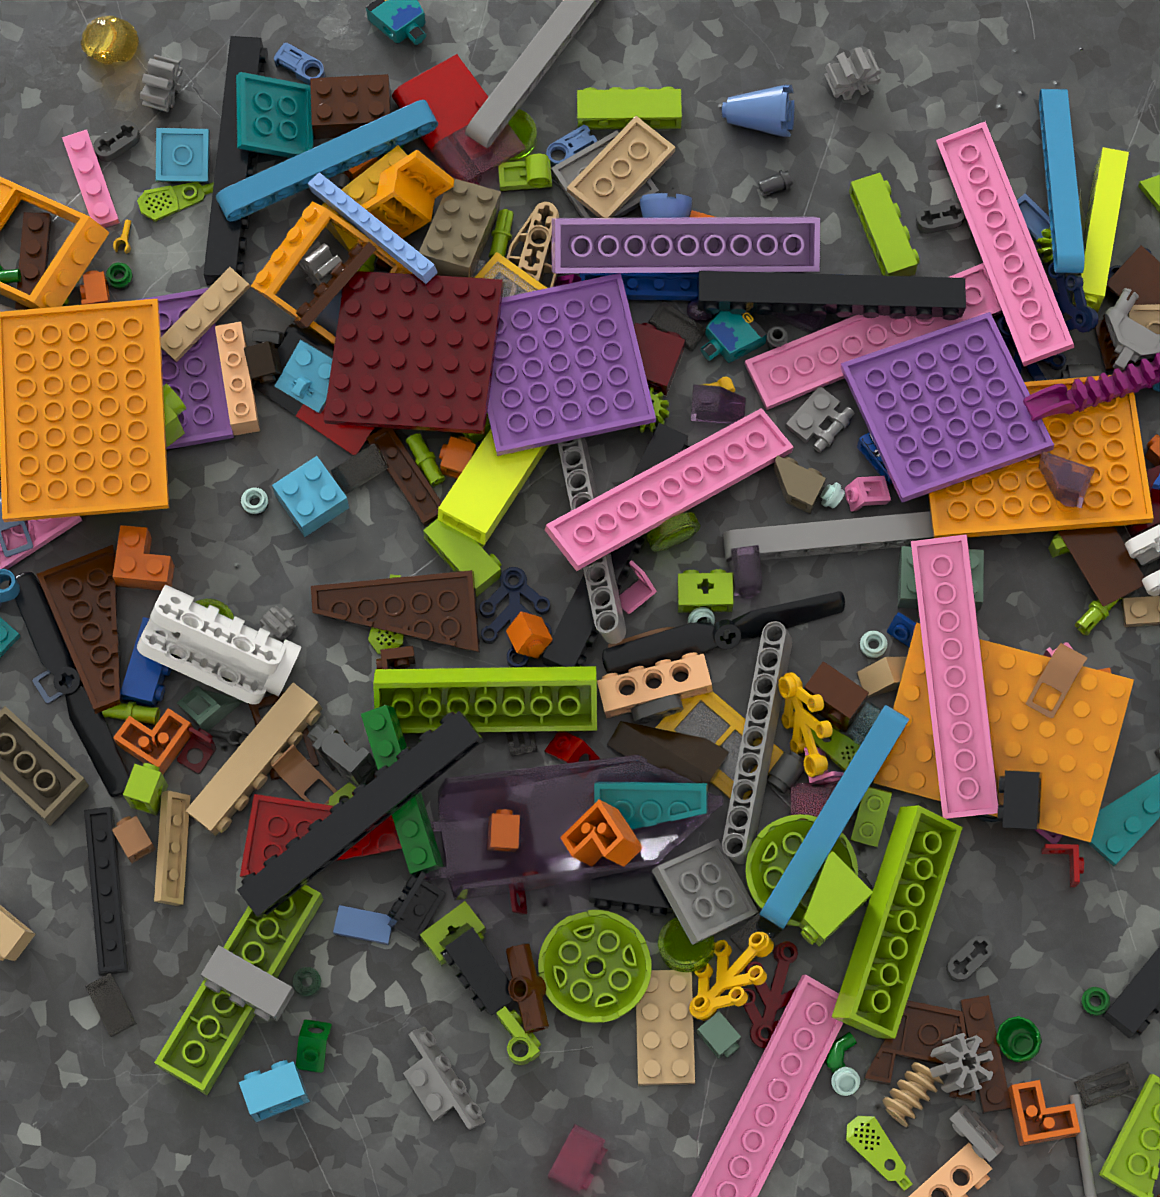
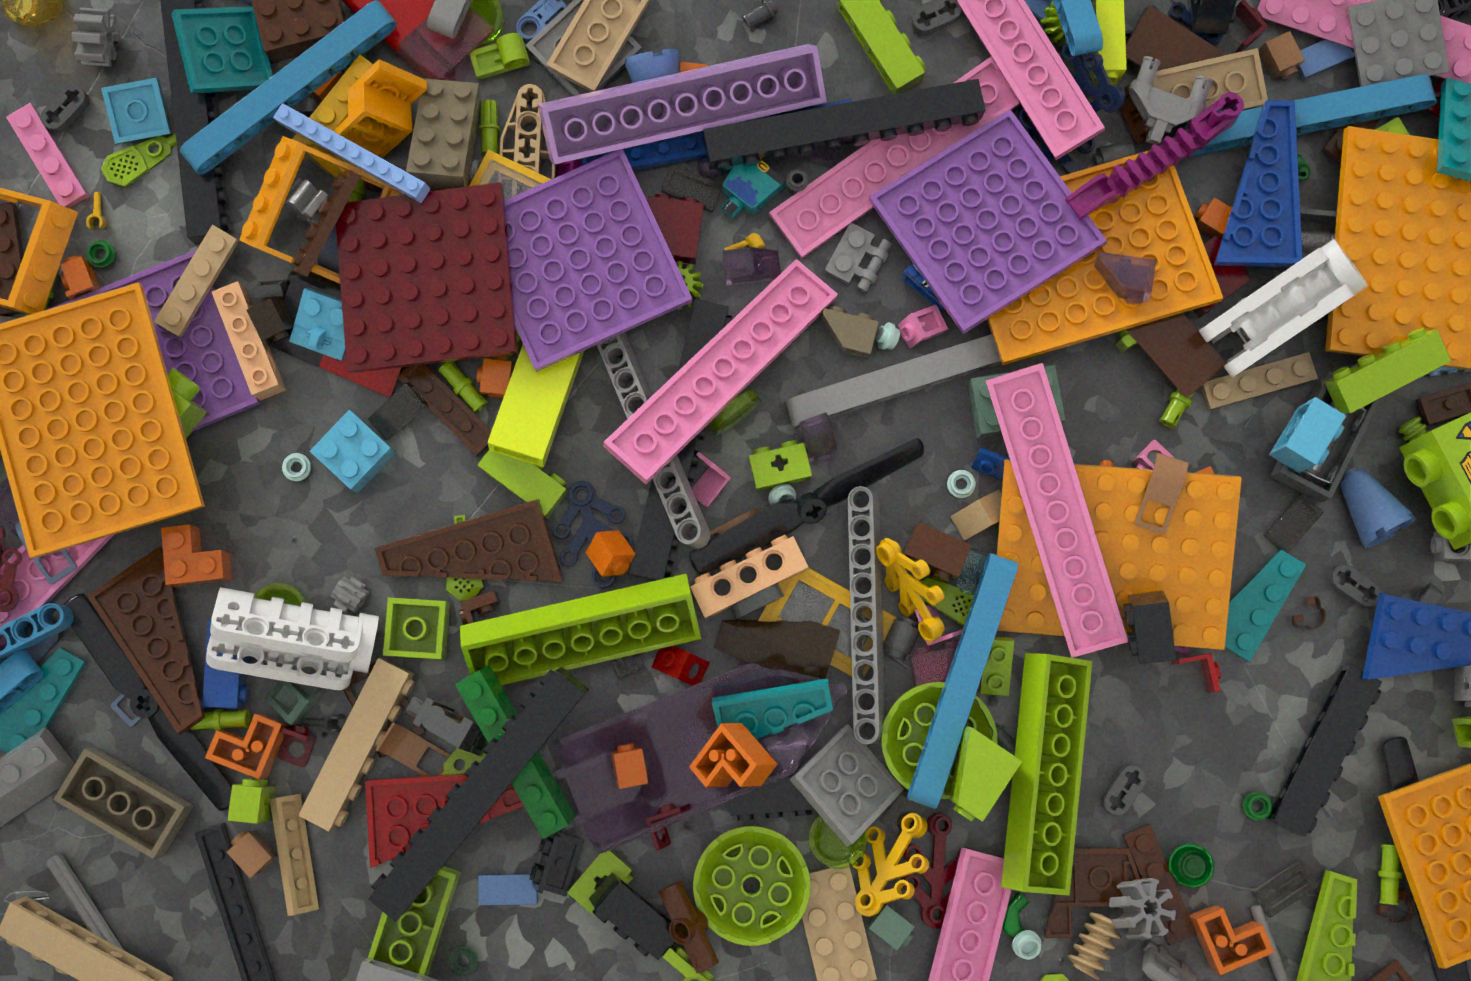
camera: 15 degrees left, 10 degrees up
none -> lime brick [383,597,451,660]

